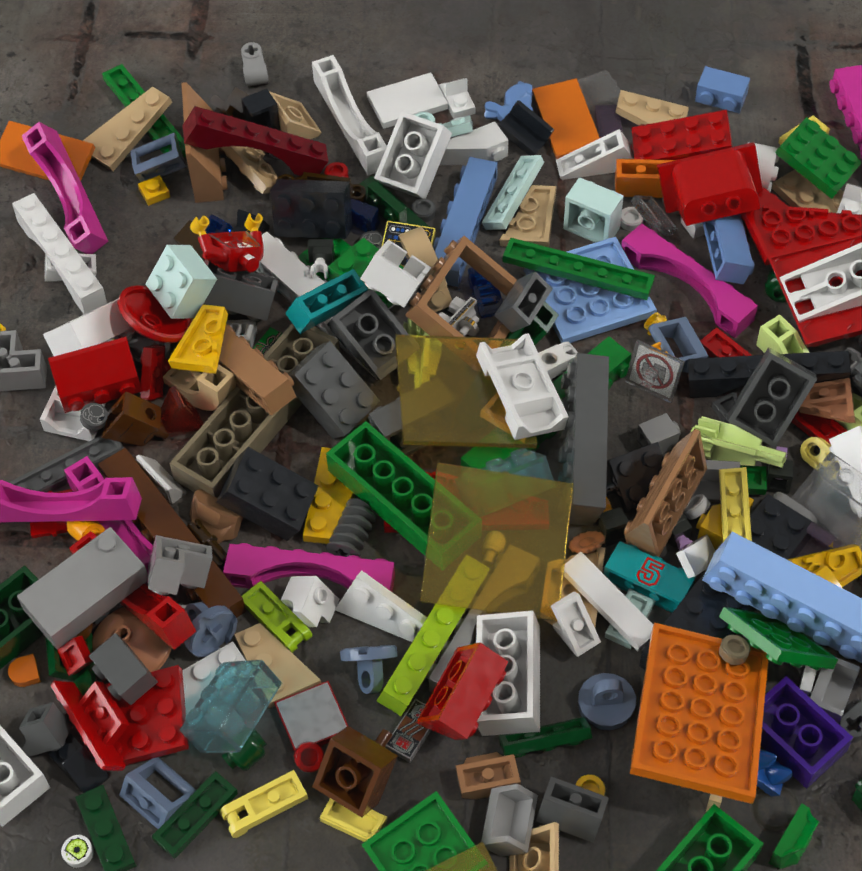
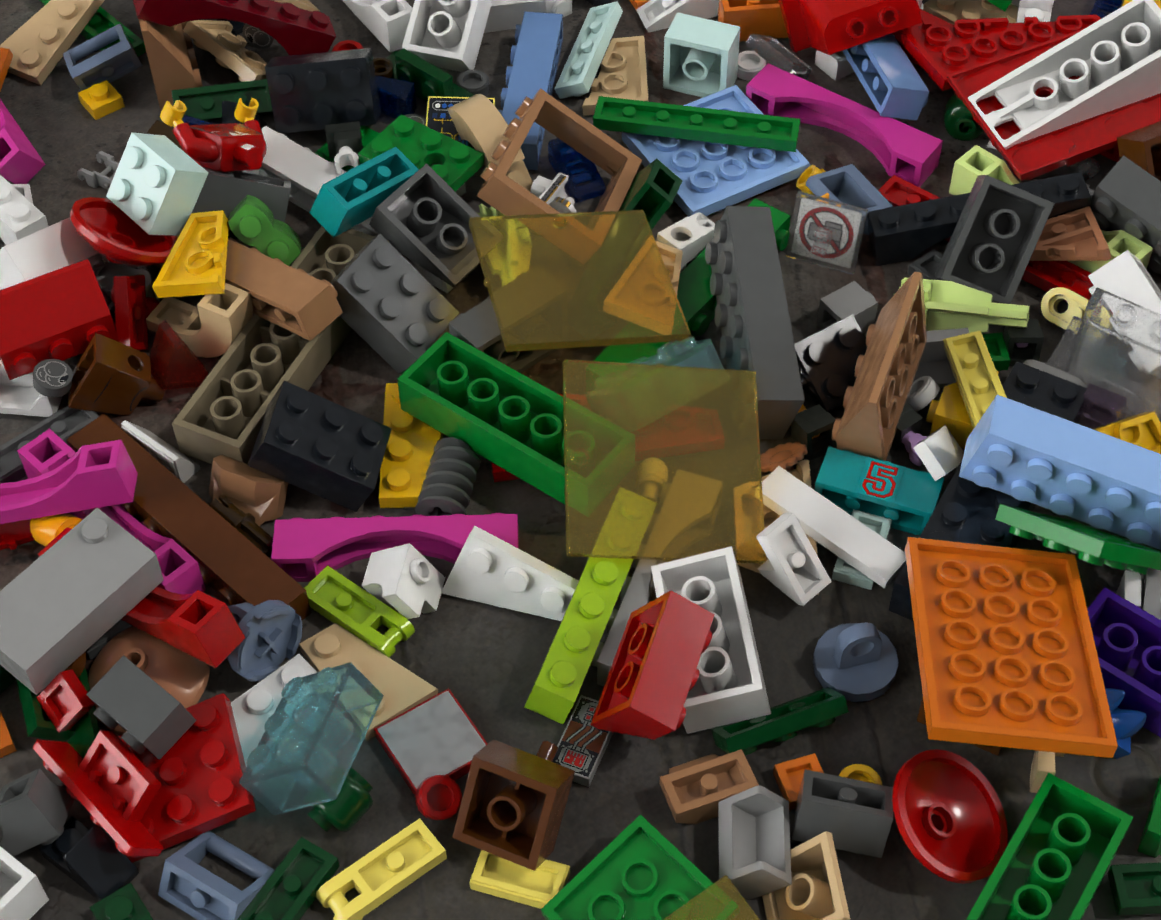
camera: 10 degrees left, 5 degrees down
light grey brick [148,535,213,595] -> none
sand blue tile [340,645,398,694] -> none
white piece [360,240,431,307] -> none
white piece [476,333,569,440] -> none
dark grey brick [494,271,553,332] -> none
dark tan tile [719,635,750,665] -> none
none -> light grey piece [77,151,119,190]
none -> dark green plate [171,79,273,125]
none -> bright green brick [228,195,301,266]
none -> orange tile [773,753,824,811]
none -> red dish [892,749,1008,884]

